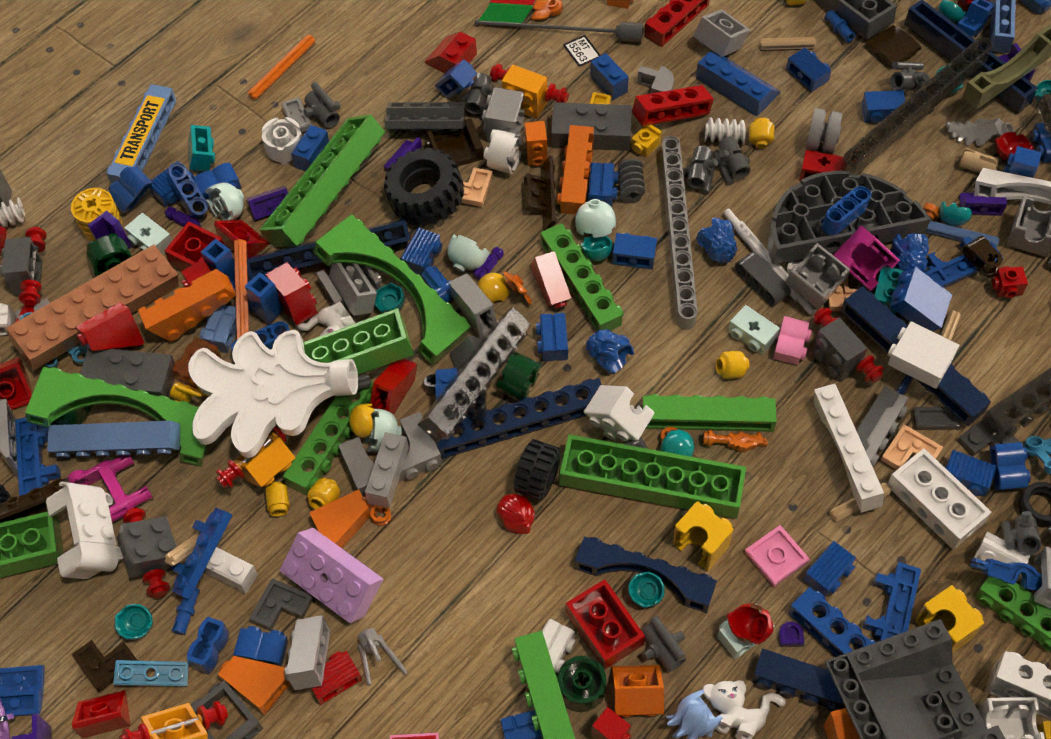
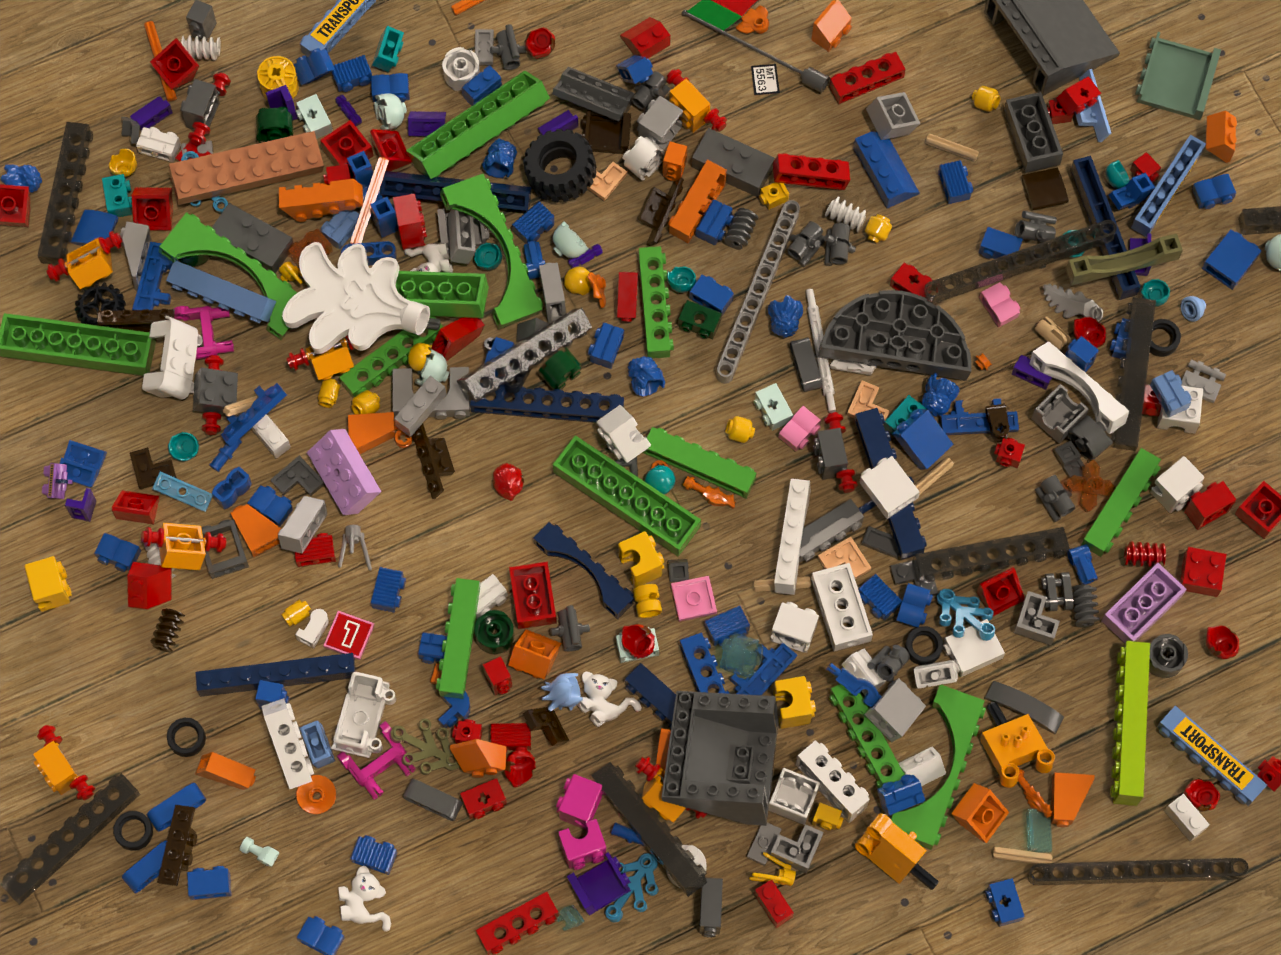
camera: 20 degrees right, 10 degrees up
red slope [76,302,145,351] -> none
blue beam [167,162,208,219] -> none
black tyre [514,439,561,501] -> none
light aqua cylinder [575,199,616,238] -> none
yellow tile [589,92,612,104] -> none
blue brick [590,53,629,101] -> none
teal hair [628,572,665,608] -> none
light grey brick [637,66,674,94] -> none
dark purple tile [779,621,805,647] -> none
light grey piece [786,243,851,310] -> none
light grey wheel [805,108,842,155] -> none
blue beam [822,186,871,235] -> none
blue pin [824,10,856,43] -> none
dark pink piece [833,225,900,291] -> none
medium blue axle [926,221,999,248] -> none
teal hair [939,201,972,226] -> none
none -> blue brick [371,567,406,613]
none -> dark brown bracket [412,423,455,499]
none -> blue hair [482,138,517,178]
none -> red hair [524,27,555,59]
none -> yellow wheel [633,584,662,618]
none -> dark grey slope [668,559,689,582]
none -> dark green brick [678,300,722,340]
none -> clear light blue brick [720,633,763,678]
none -> white piece [770,602,819,653]
none -> bright pink brick [979,282,1020,327]

